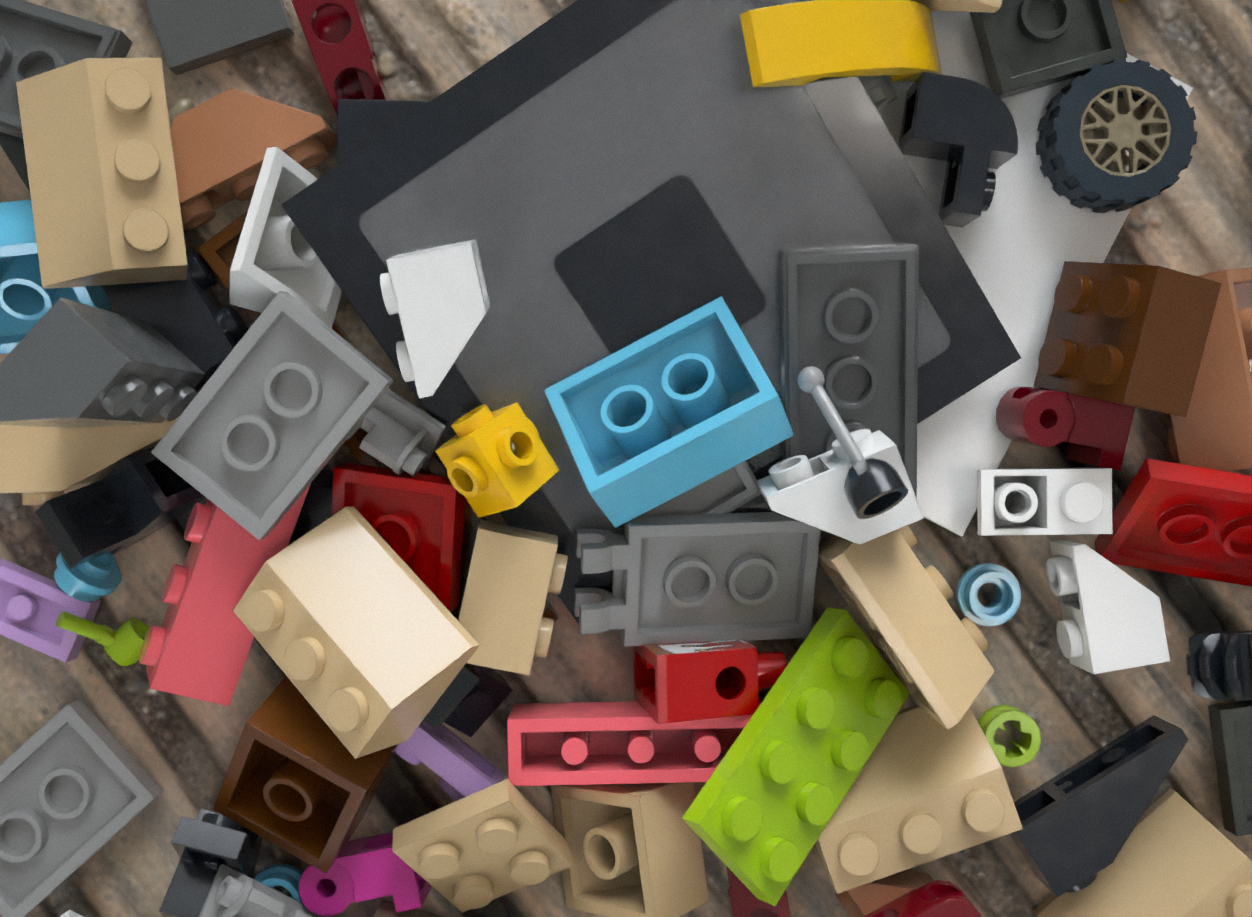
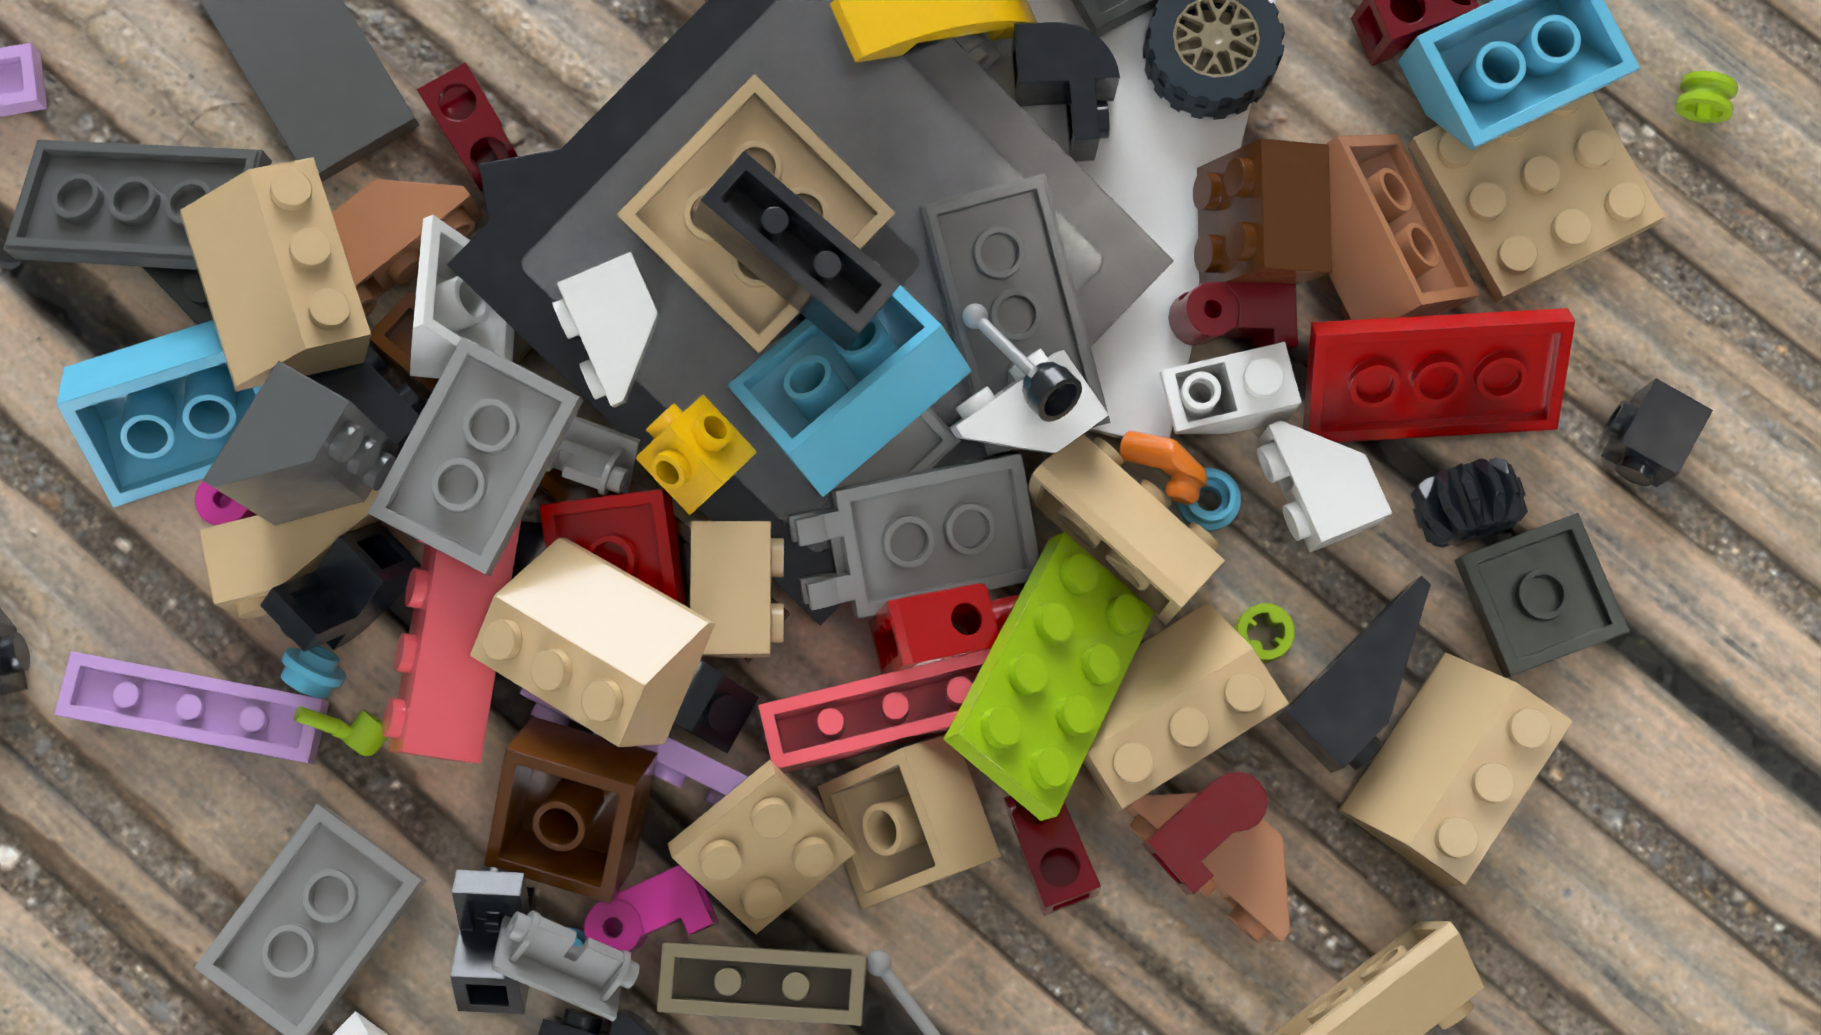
camera: 10 degrees left, 10 degrees down
none -> tan plate [616,74,896,354]
none -> black brick [693,151,901,351]
none -> orange arm [1120,430,1207,505]

